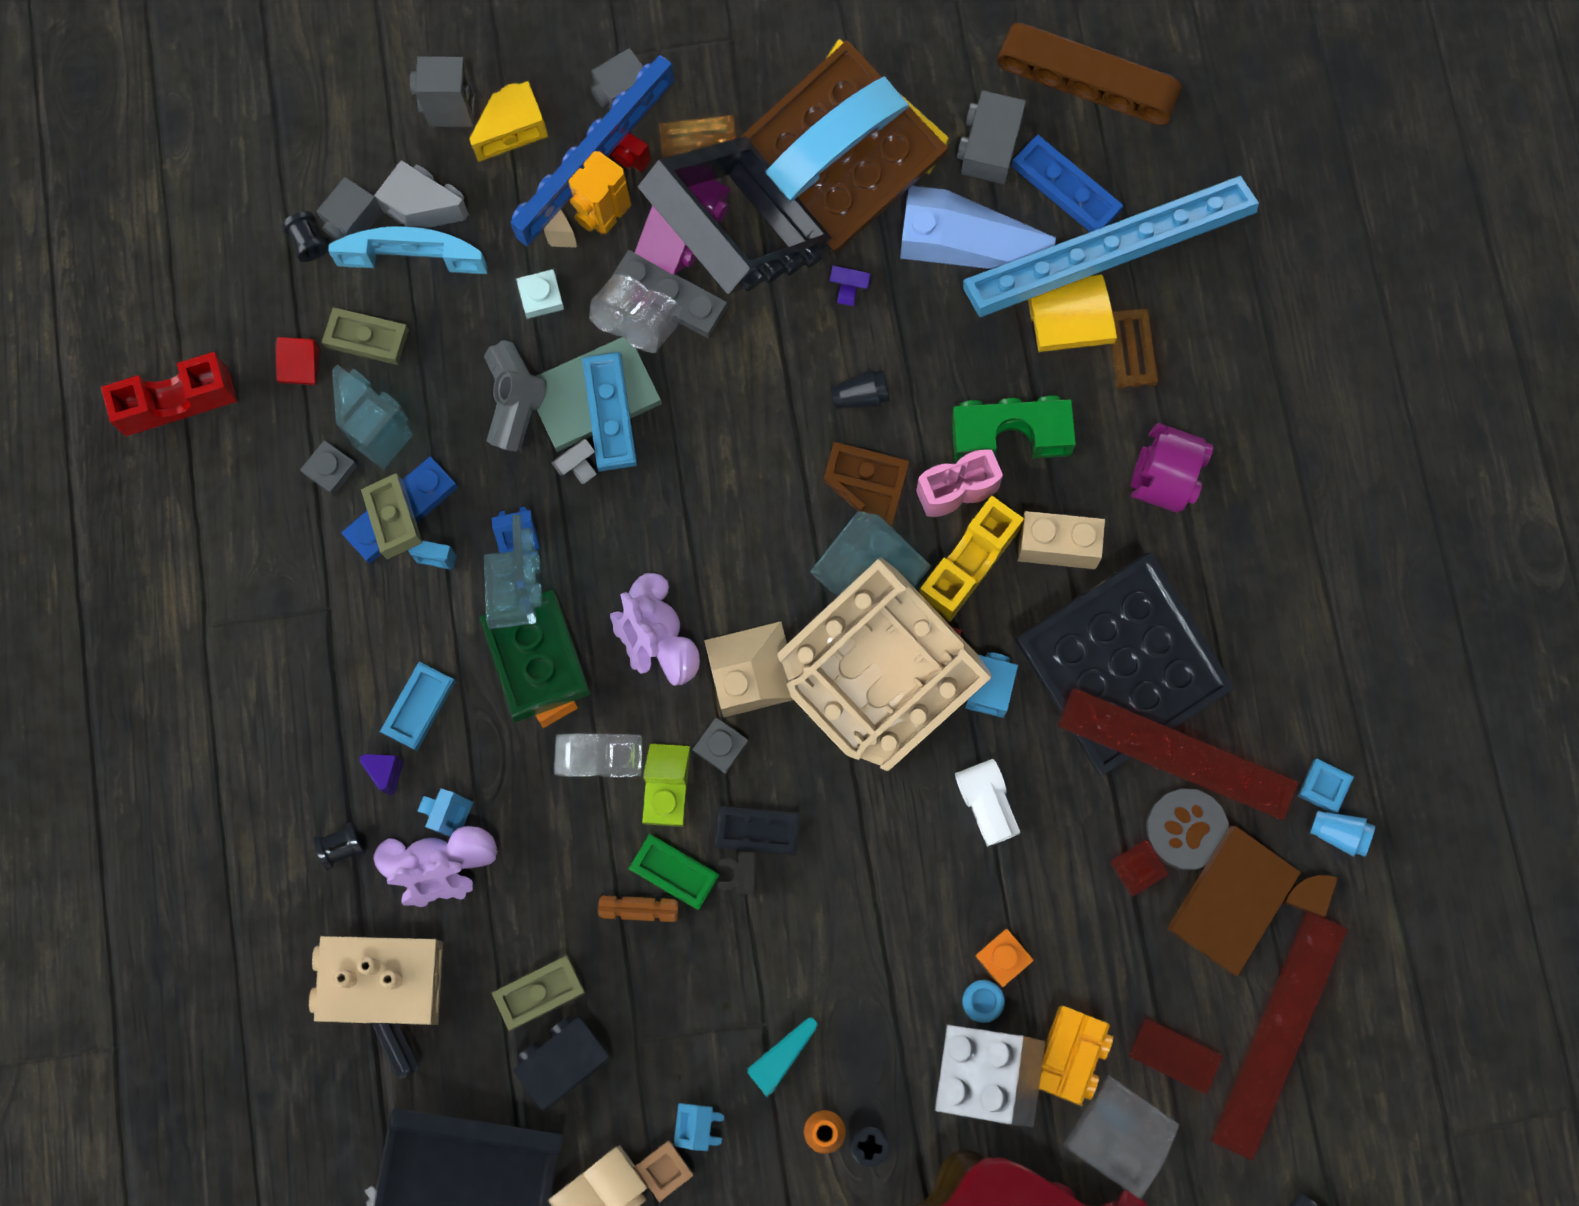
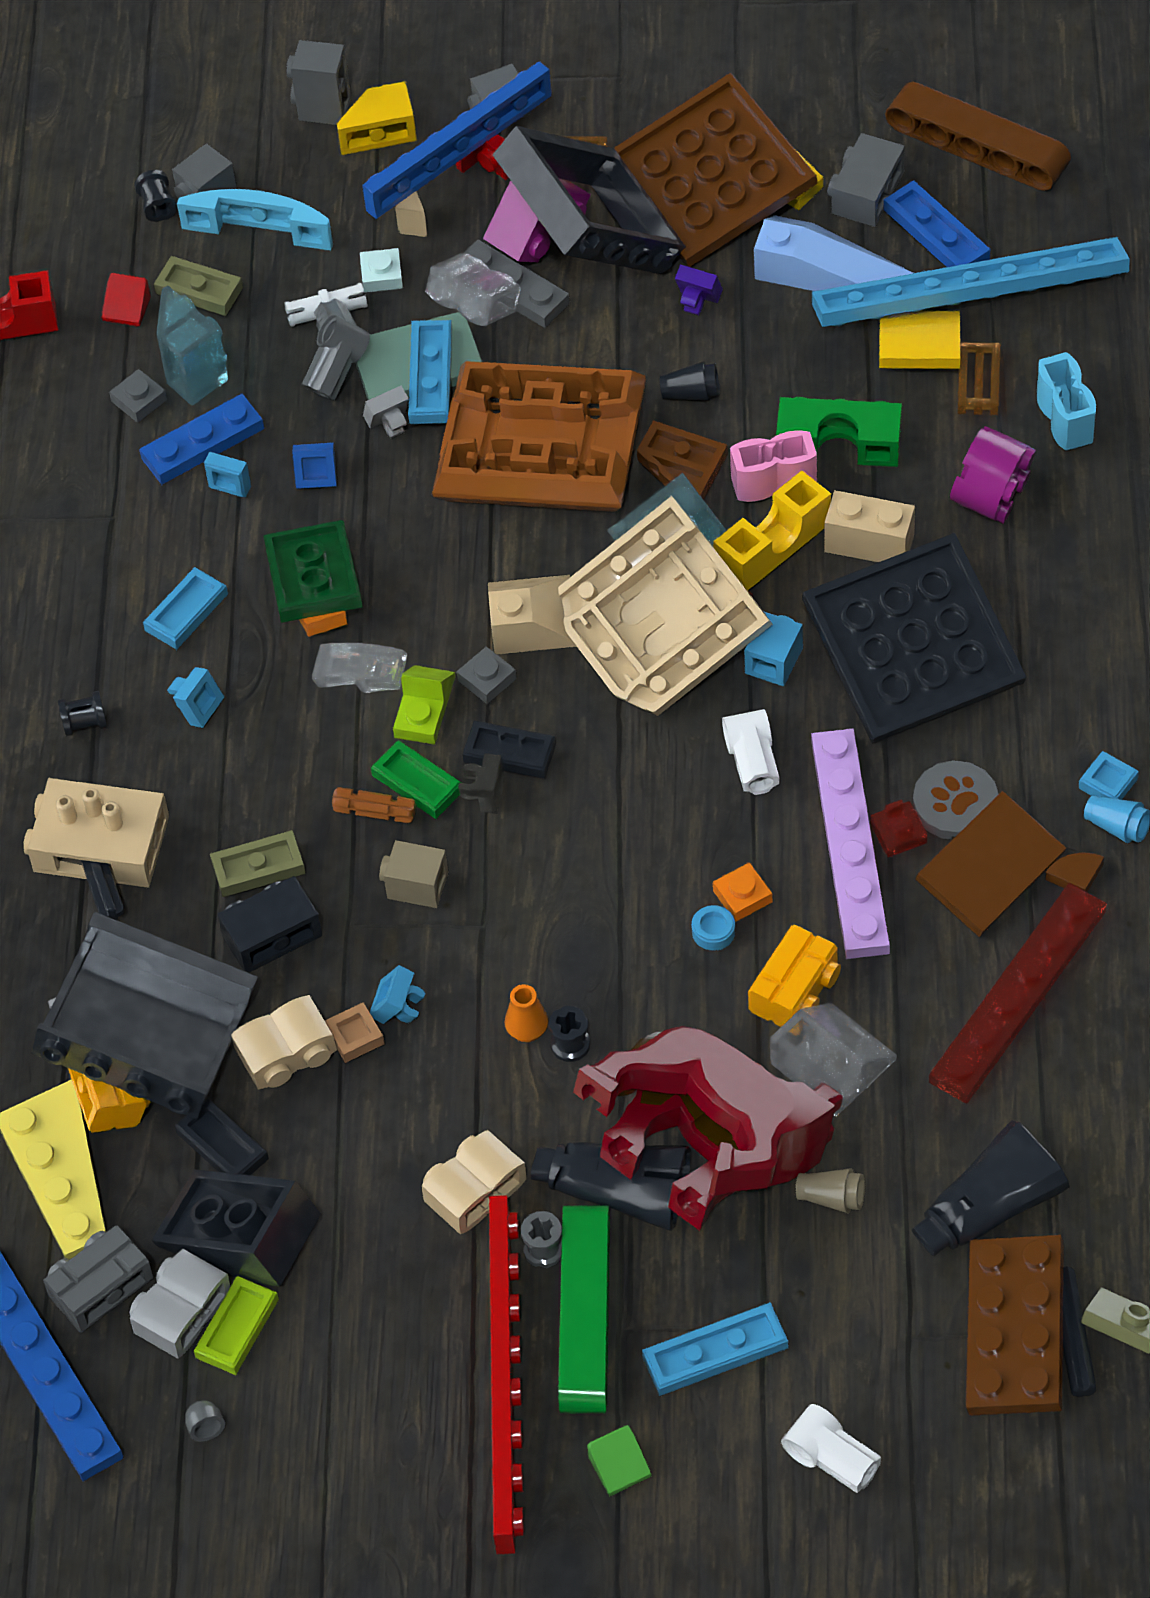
camera: 10 degrees right, 20 degrees down
dark purple slope [359,754,404,795] -> none
olive plate [361,473,423,559] -> none
light grey slope [374,160,469,228] -> none
lavender animal [374,826,497,907] -> none
clear light blue bracket [484,514,543,629] -> none
light orange brick [568,151,631,234] -> none
lavender animal [610,573,700,686] -> none
teal slope [747,1017,818,1097] -> none
medium azure slope [766,76,909,202] -> none
brick [935,1025,1045,1127] -> none
clear red plate [1057,689,1298,820] -> none
clear red tile [1128,1018,1223,1095] -> none
none -> white pin [285,283,367,327]
none -> dark tan brick [379,840,448,908]
none -> dark orange piece [432,361,646,512]
none -> lavender plate [811,729,890,959]
none -> medium azure brick [1037,352,1096,450]

